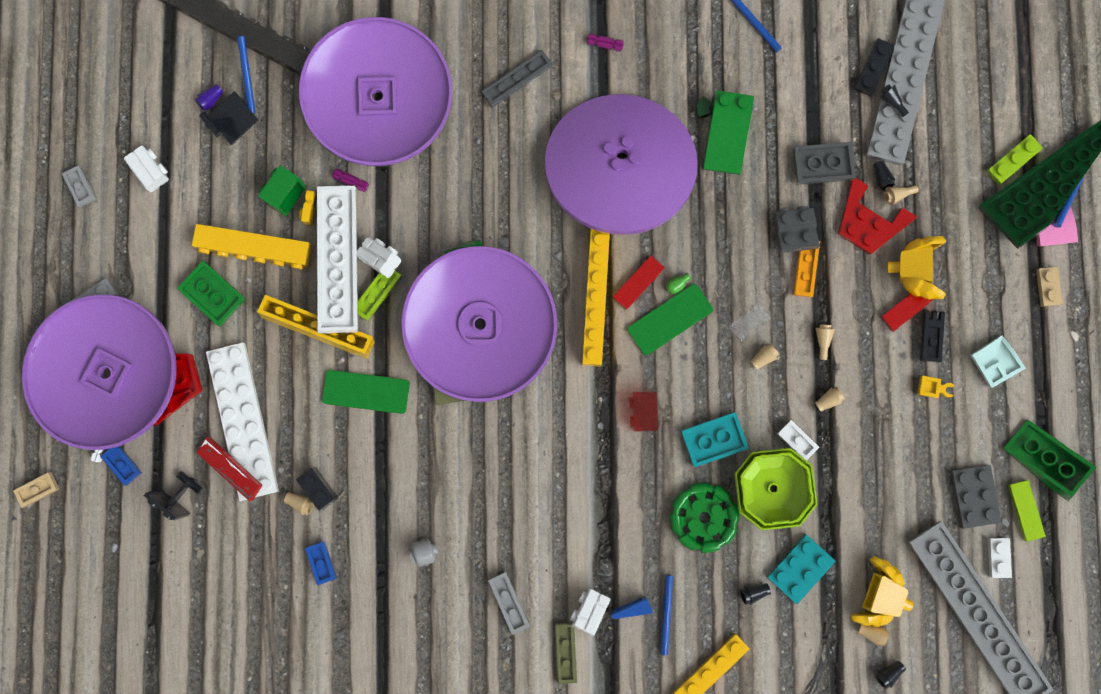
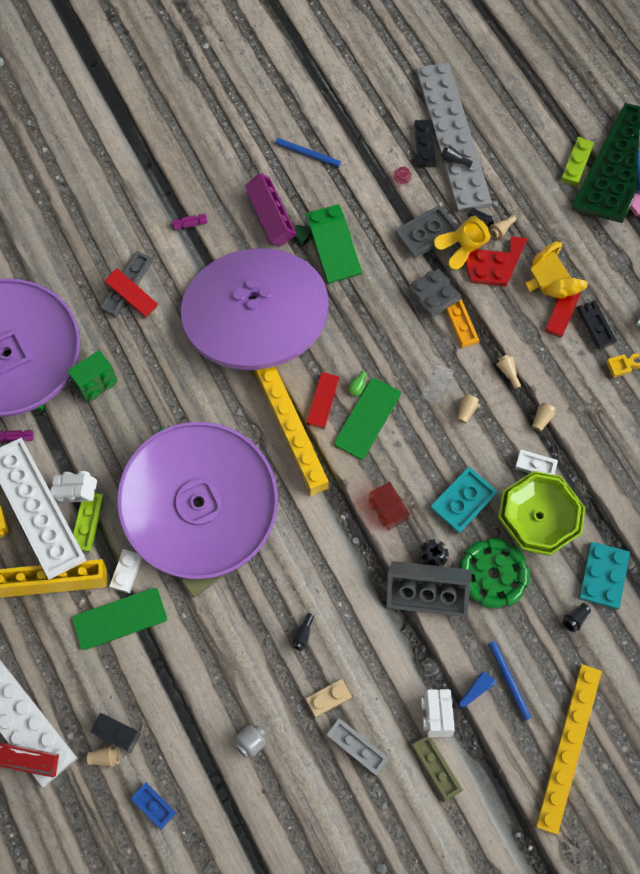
camera: 30 degrees left, 15 degrees down
none -> green piece [67,349,118,402]
none -> red tile [104,268,158,318]
none -> white plate [109,549,142,594]
none -> magenta brick [244,173,296,246]
none -> black cone [289,613,314,651]
none -> tan plate [306,679,352,718]
none -> dark grey slope [387,561,472,617]
none -> clear pink plate [394,167,412,184]
none -> black piece [419,539,449,566]
none -> yellow piece [434,216,491,270]

